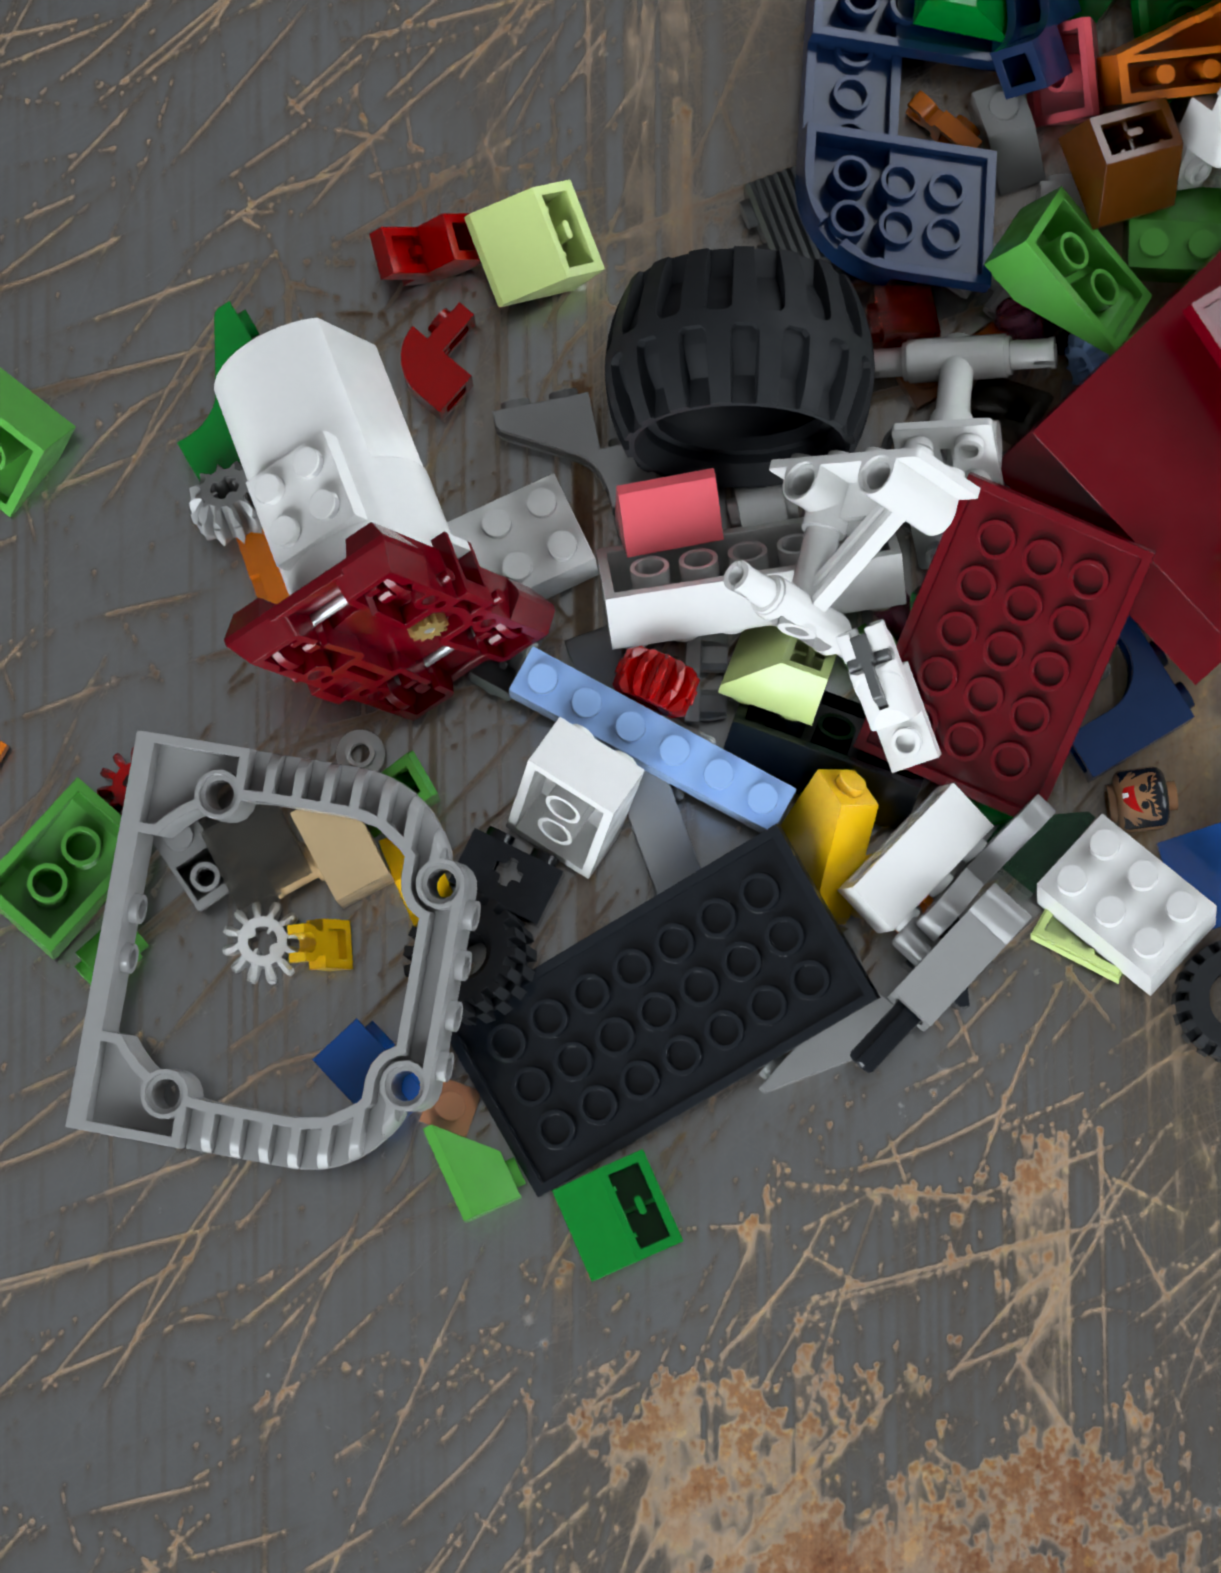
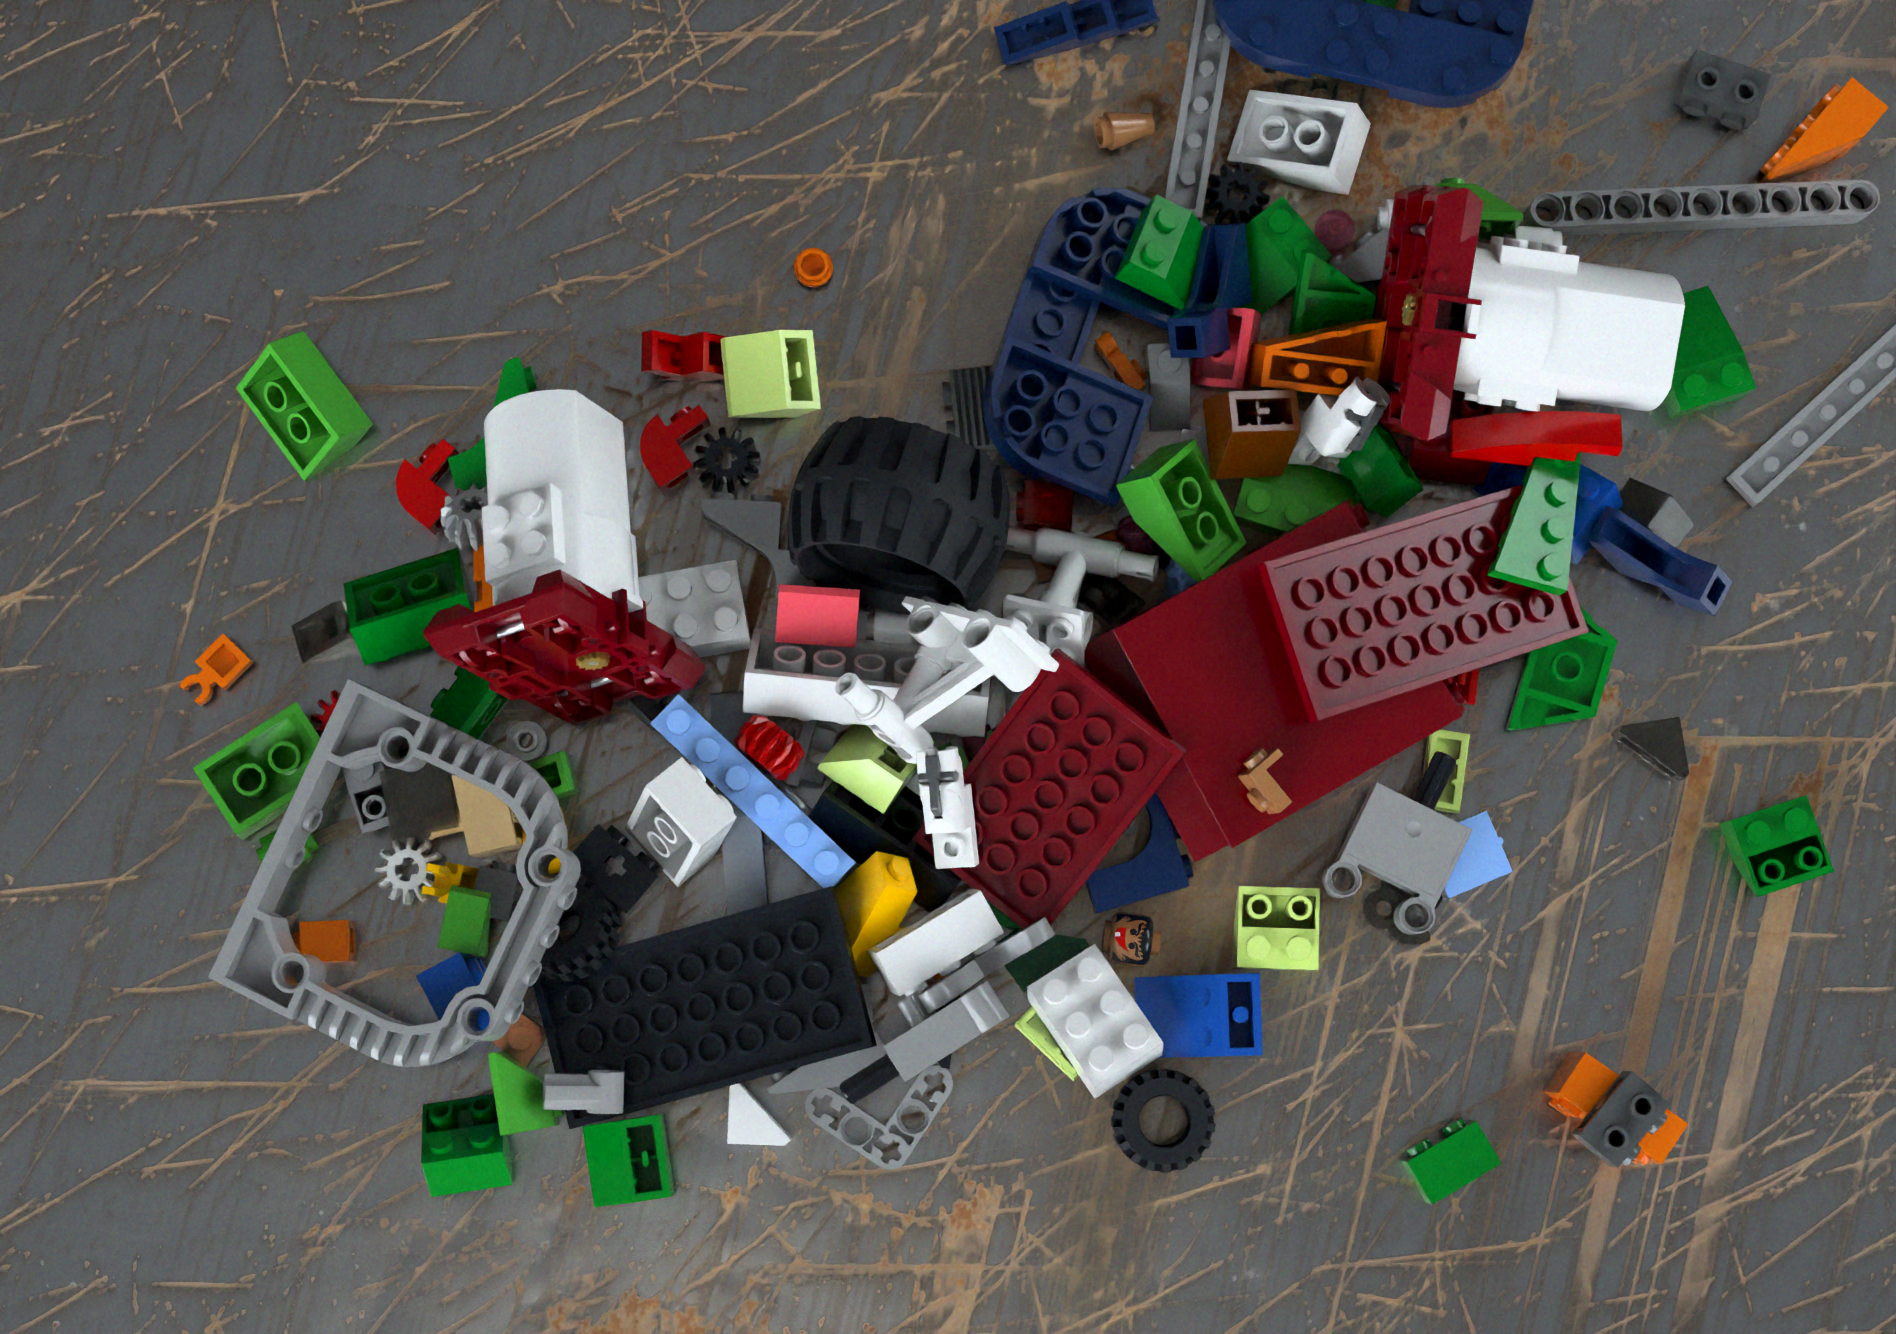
camera: 10 degrees right, 0 degrees up
none -> clear smoke slope [291,600,357,663]
none -> orange brick [293,920,356,963]
none -> green slope [343,548,475,666]
none -> red brick [396,439,459,535]
none -> green slope [421,1094,512,1197]
none -> green slope [430,666,509,740]
none -> bright green slope [437,885,492,957]
none -> dark grey brick [474,860,524,922]
none -> light grey piece [542,1070,625,1114]
none -> black gear [693,427,761,494]
none -> white slope [727,1083,792,1146]
none -> orange plate [794,248,833,287]
none -> light grey beam [805,1065,953,1170]

